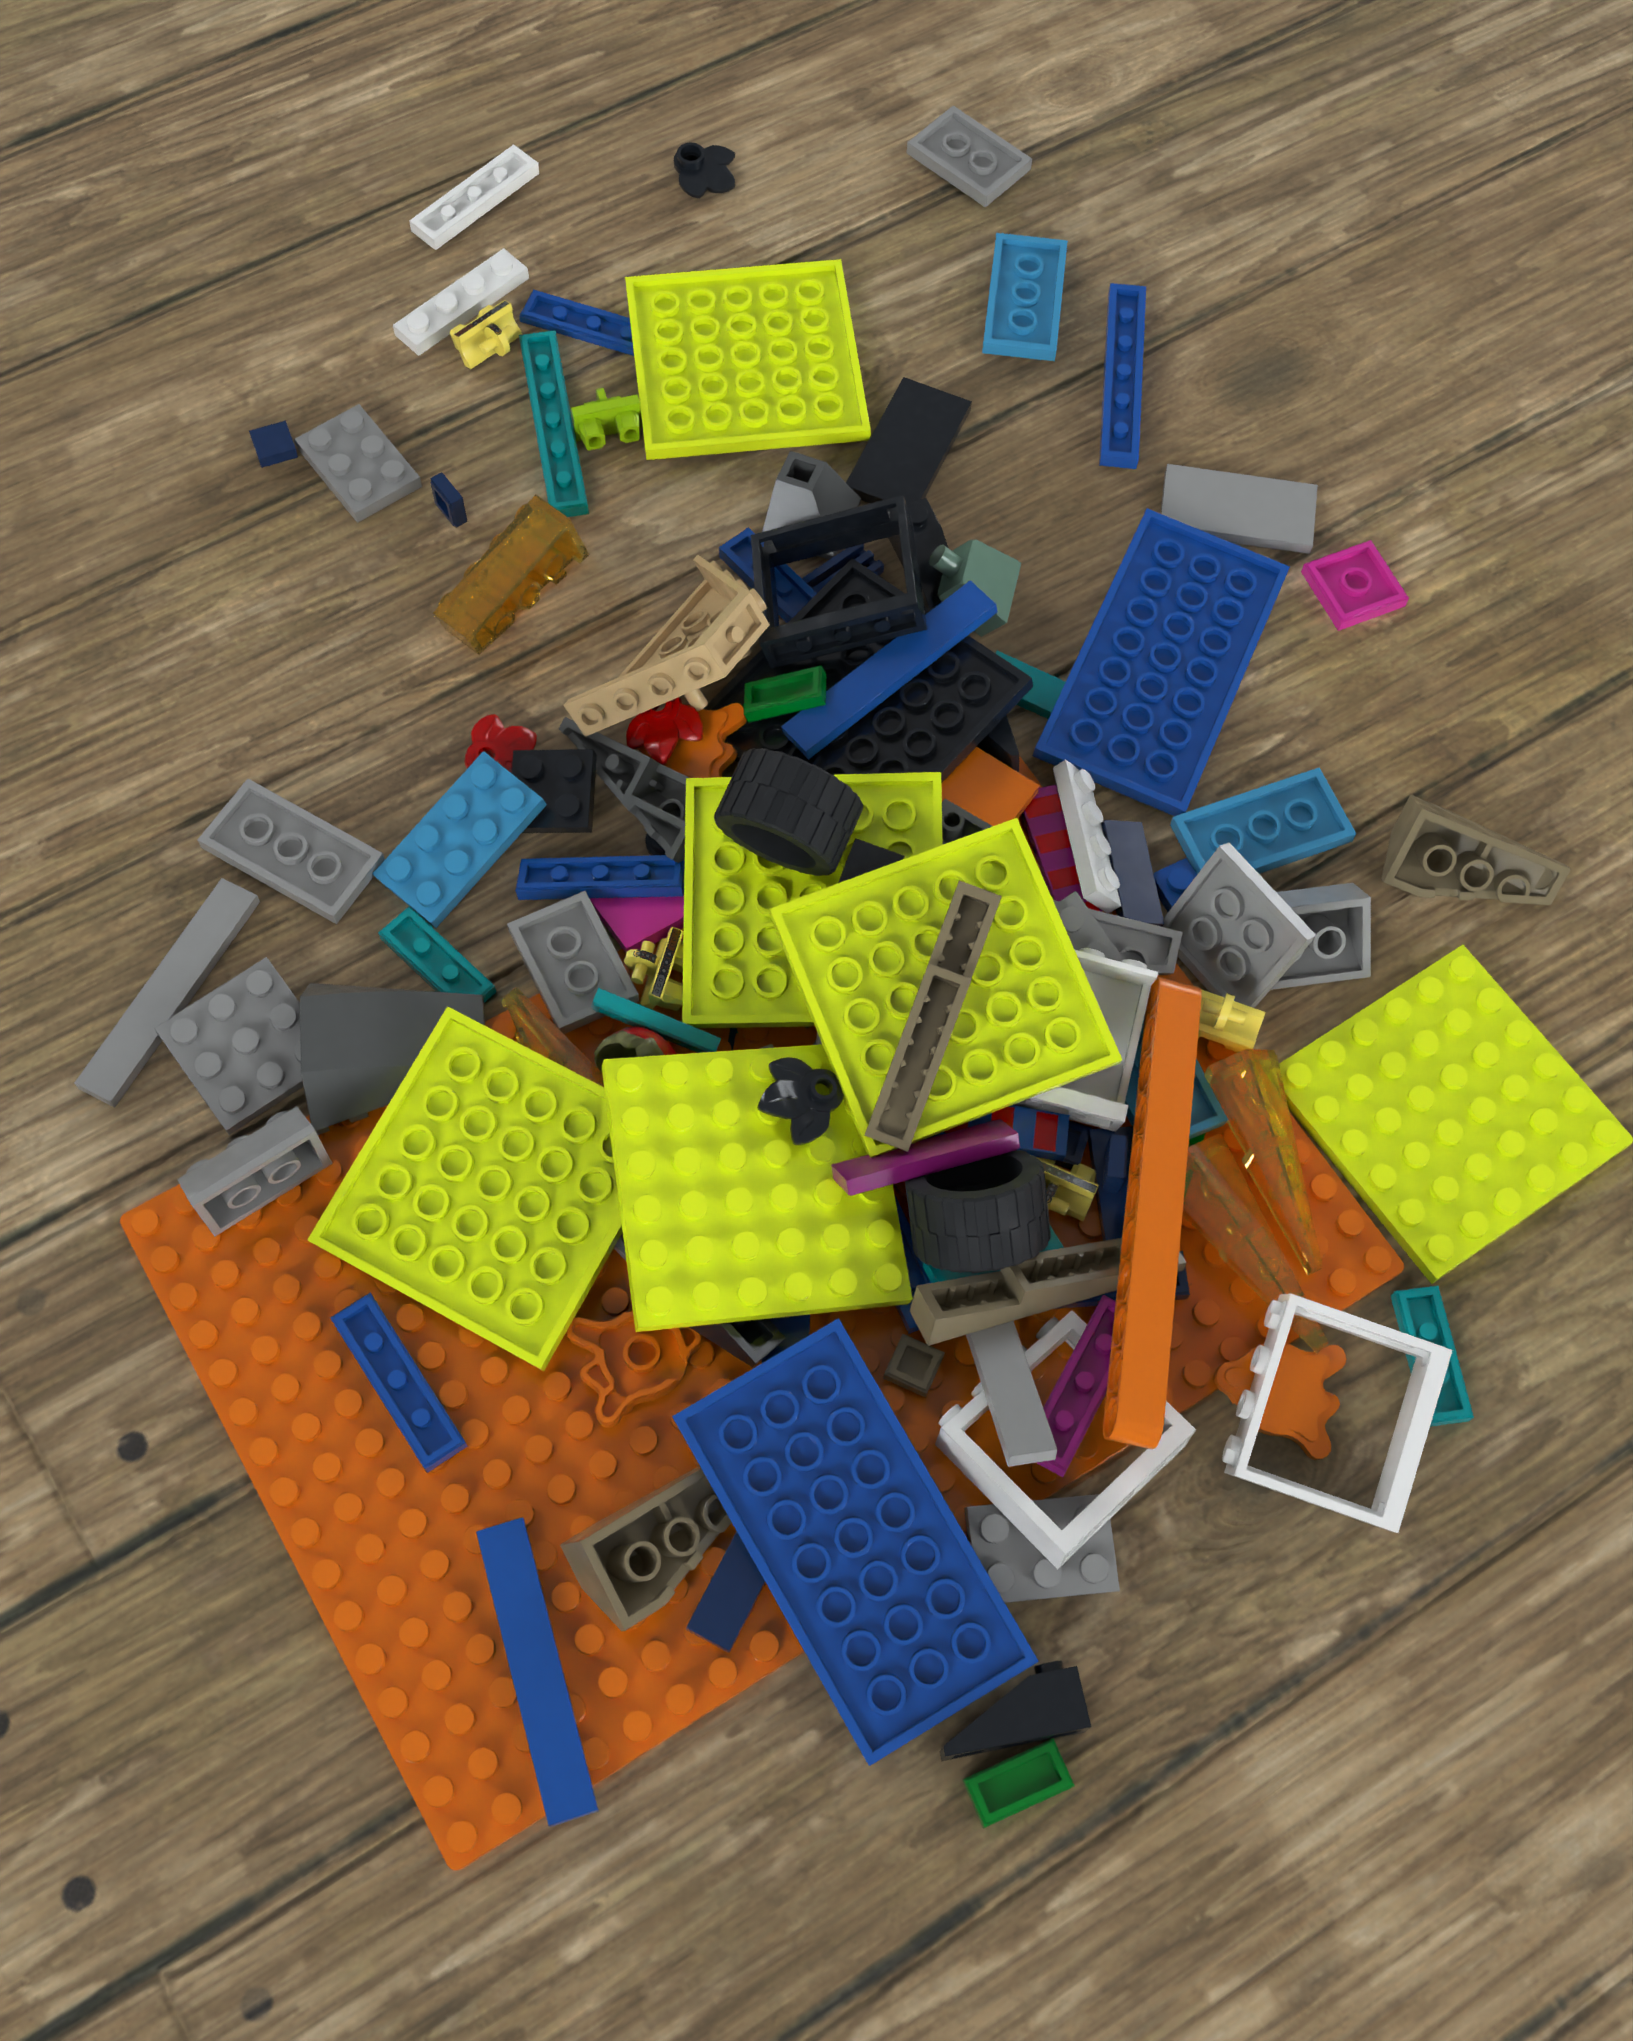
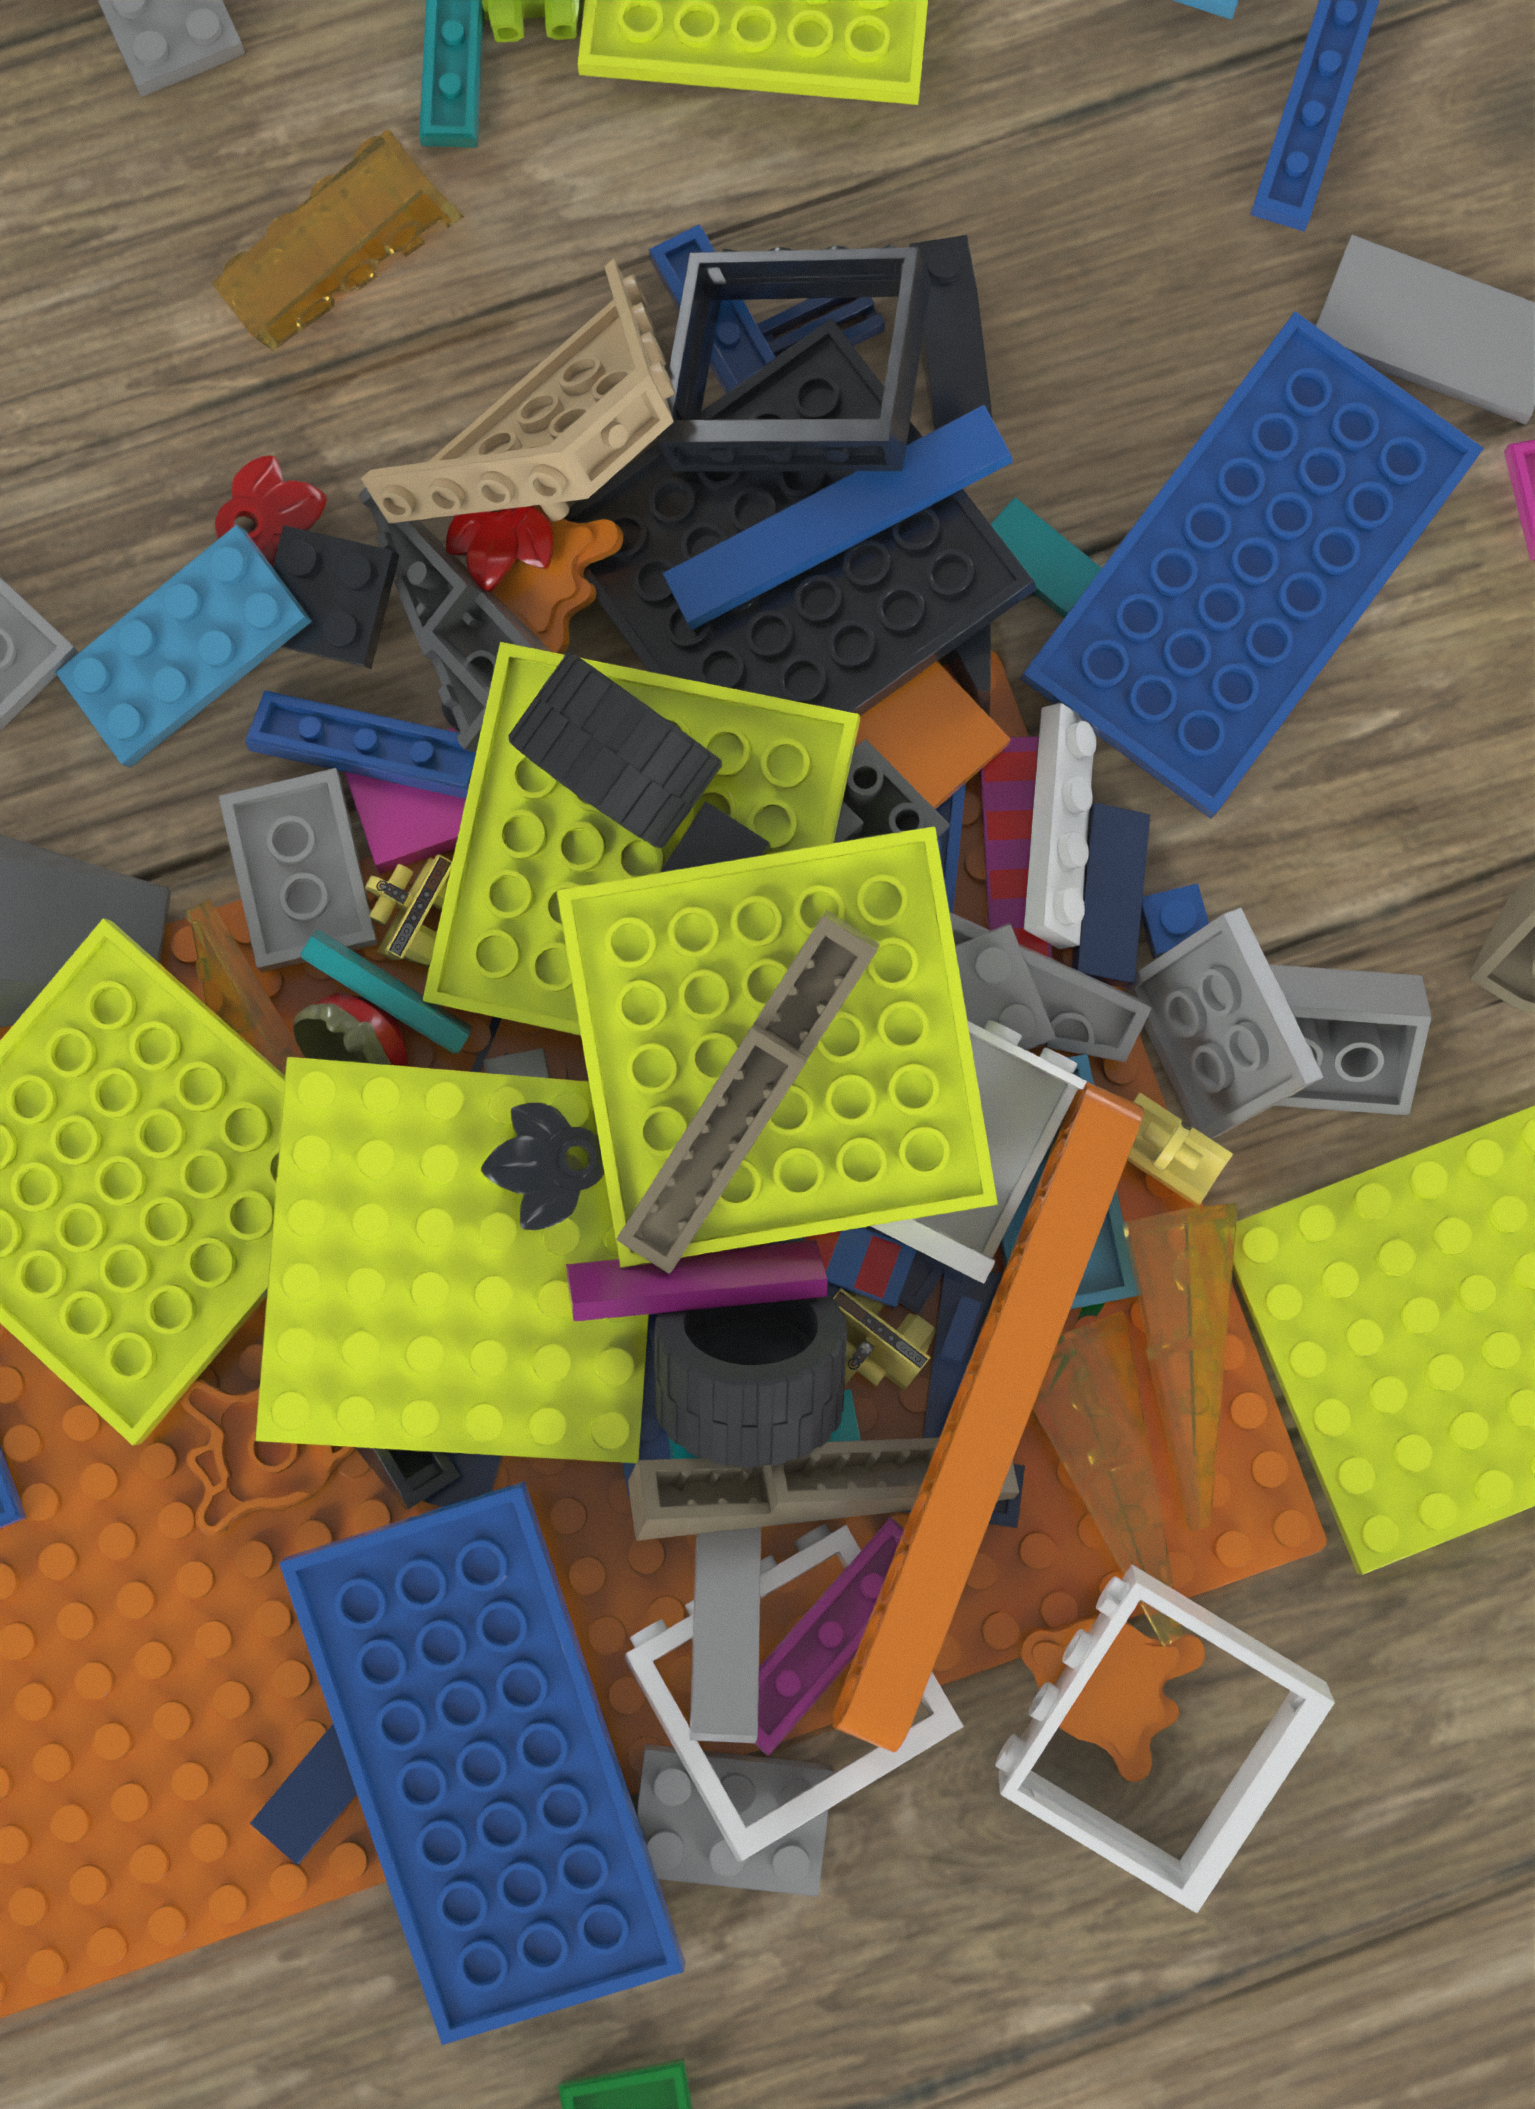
camera: 15 degrees right, 15 degrees up
teal tile [378,906,497,1002] -> none
dark blue tile [430,472,468,528] -> none
blue tile [476,1517,599,1827] -> none
dark tan wedge [560,1466,732,1631] -> none
green tile [744,665,826,722] -> none
dark grey slope [762,451,861,560] -> none
black tile [846,377,972,504] -> none
dark tan tile [883,1334,945,1398] -> none
sand green torso [929,540,1021,637] -> none
black slope [939,1661,1091,1762] -> none
dark azure plate [1170,767,1356,874] -> none
teal tile [1391,1285,1474,1427] -> none

